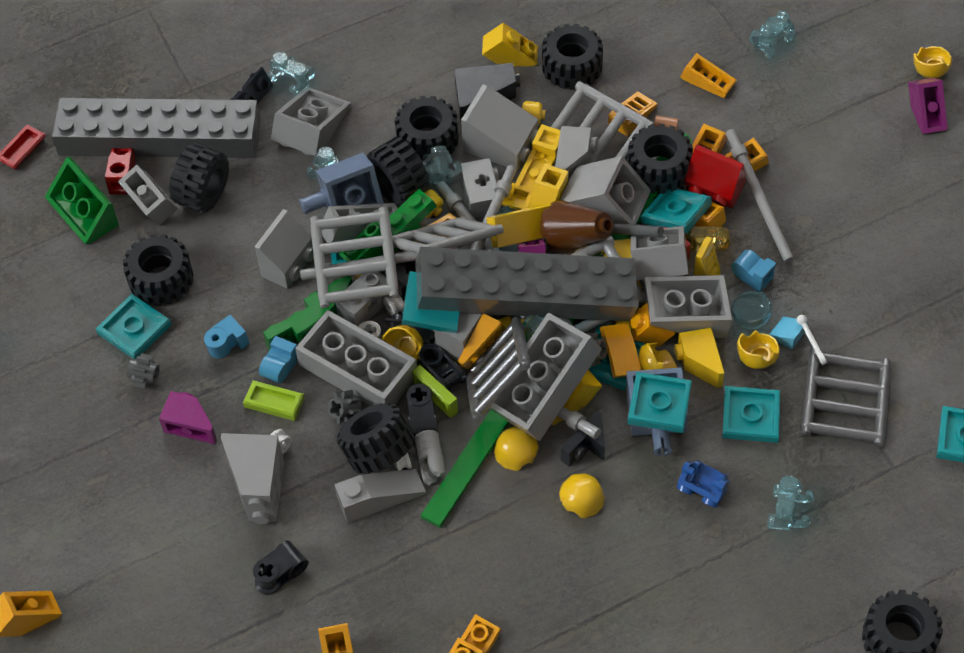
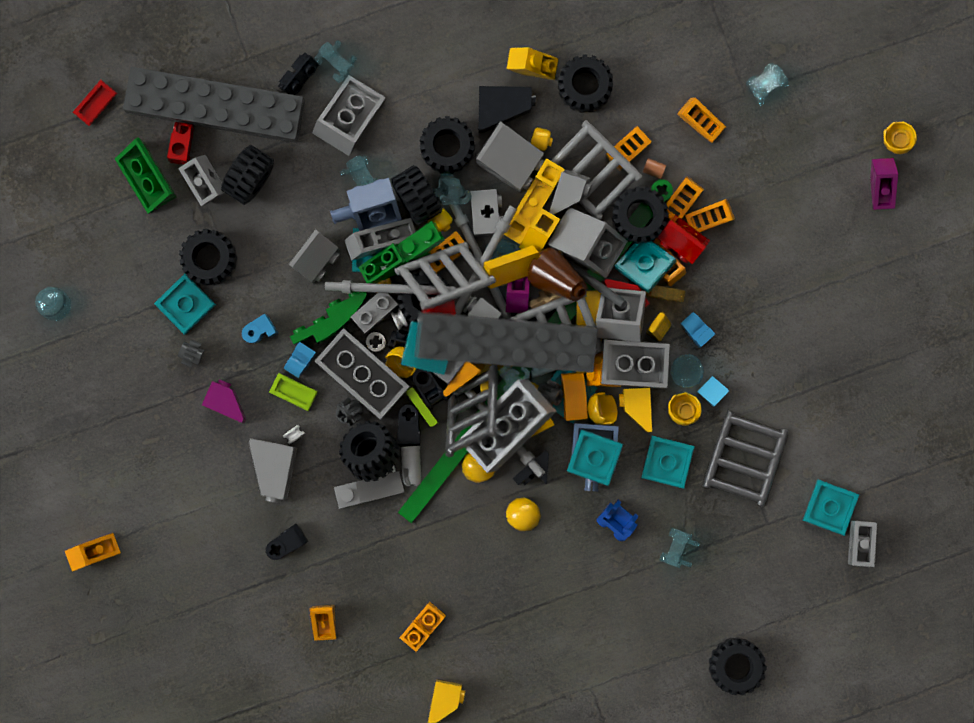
camera: 10 degrees right, 30 degrees up
light grey bar [310,207,399,308] -> none
light grey bar [725,129,794,263] -> none
white hinge [796,315,827,365] -> none

